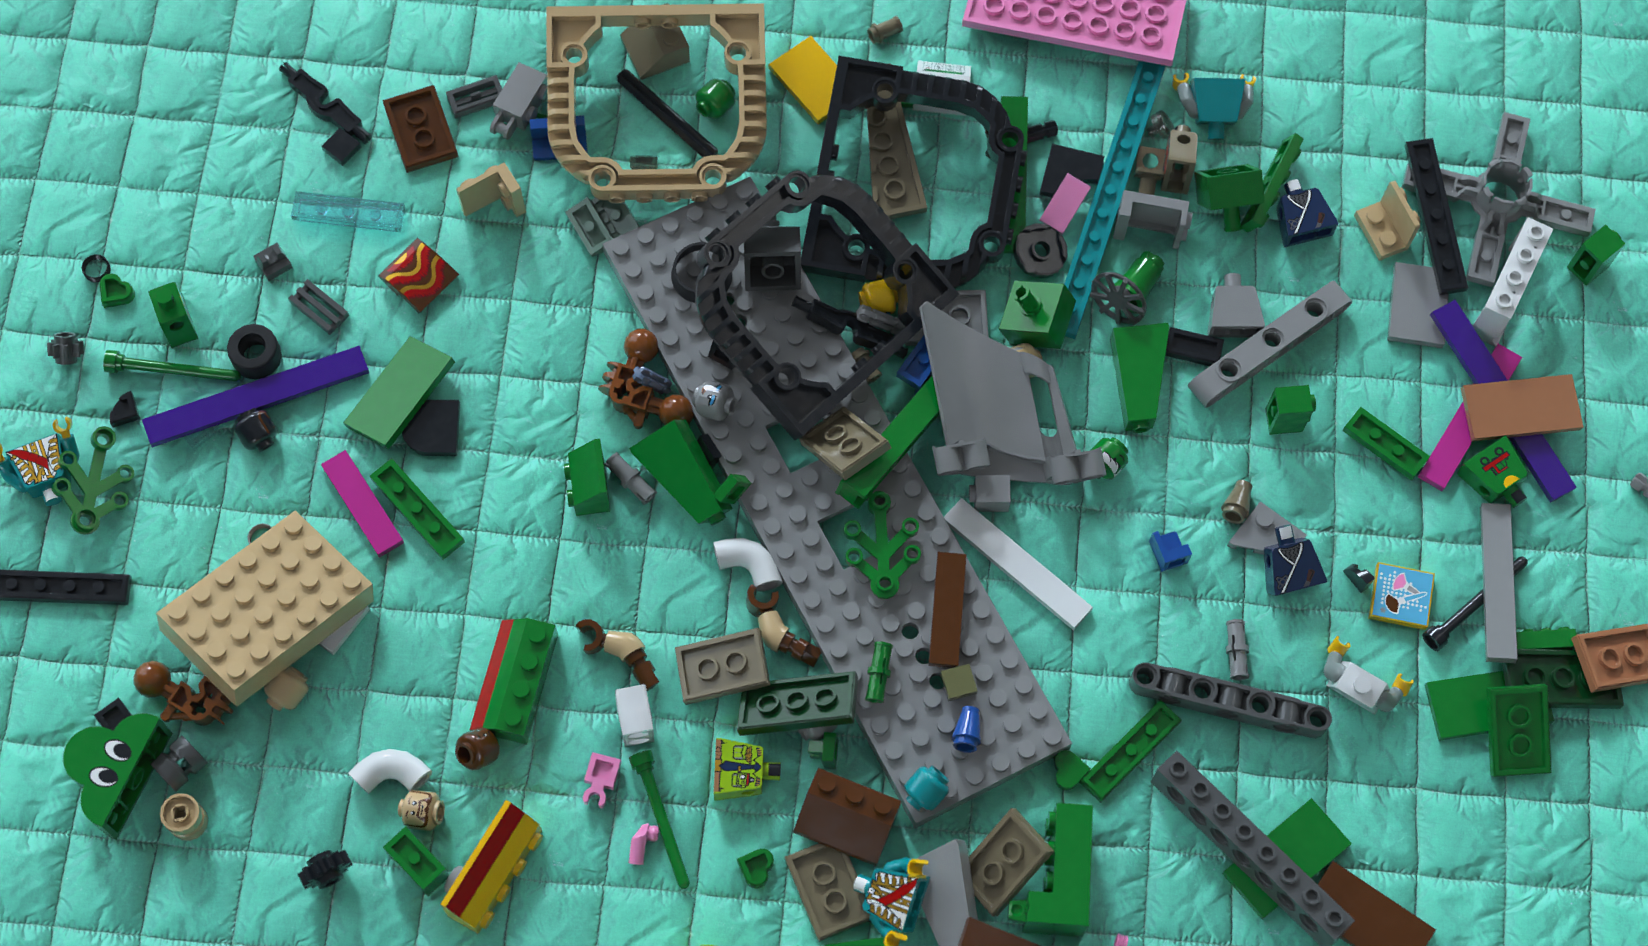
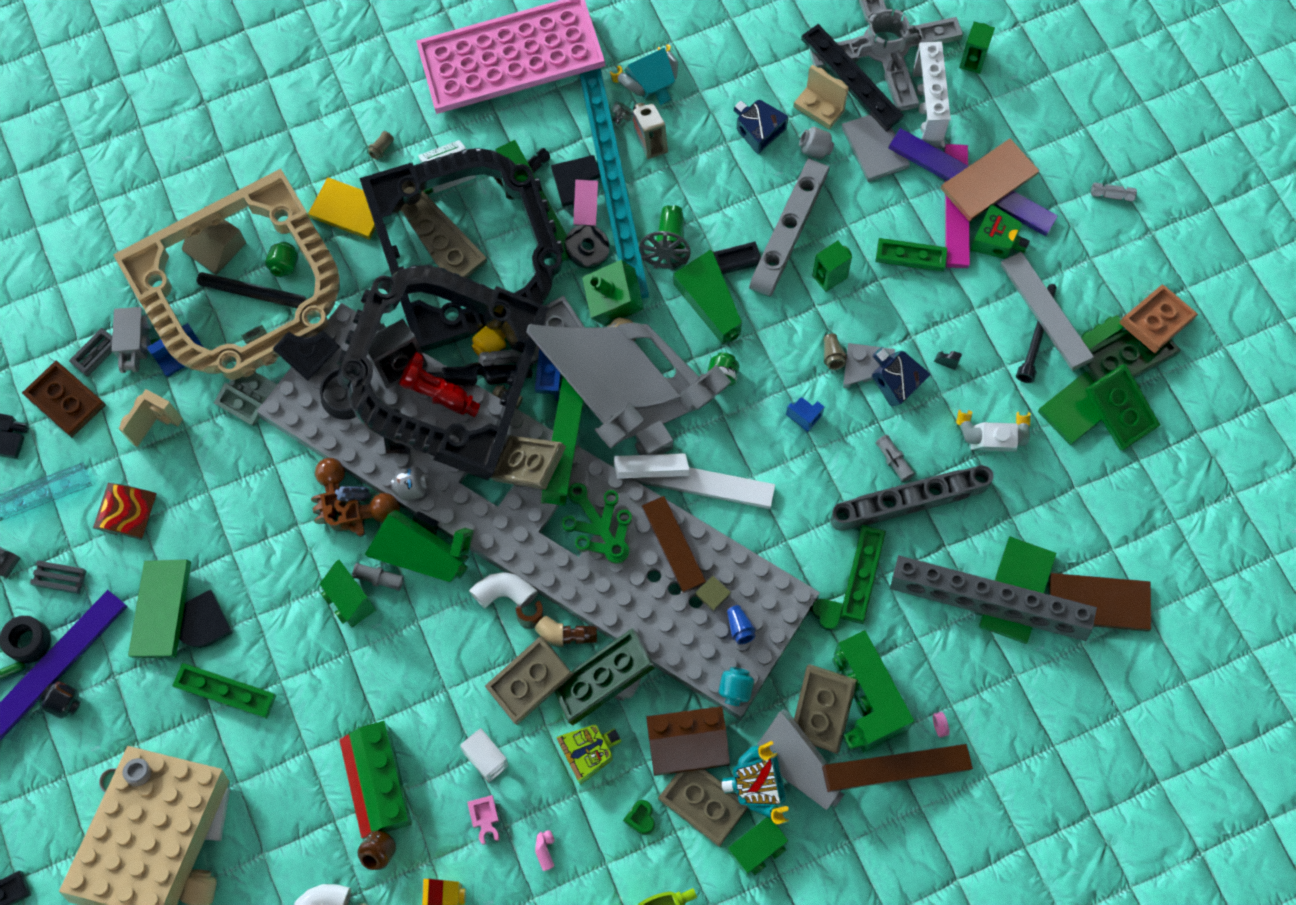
camera: 25 degrees left, 0 degrees up
dark pink tile [321,450,404,558] -> none
reddish brown piece [575,619,659,691] -> none
green piece [629,750,690,889] -> none
green tile [808,732,839,769] -> none
green pin [865,641,893,704] -> none
light grey panel [1113,190,1193,249] -> none
dark tan bracket [1134,146,1166,195] -> none
green brick [1194,164,1265,232] -> none
light grey torso [1207,273,1265,338] -> none
green plate [1241,133,1304,233] -> none
tile [1368,562,1435,630] -> none
none -> light grey tile [123,758,151,786]
none -> black tile [272,330,341,381]
none -> red piece [399,352,480,417]
none -> white tile [614,454,690,479]
none -> light grey head [799,127,834,160]

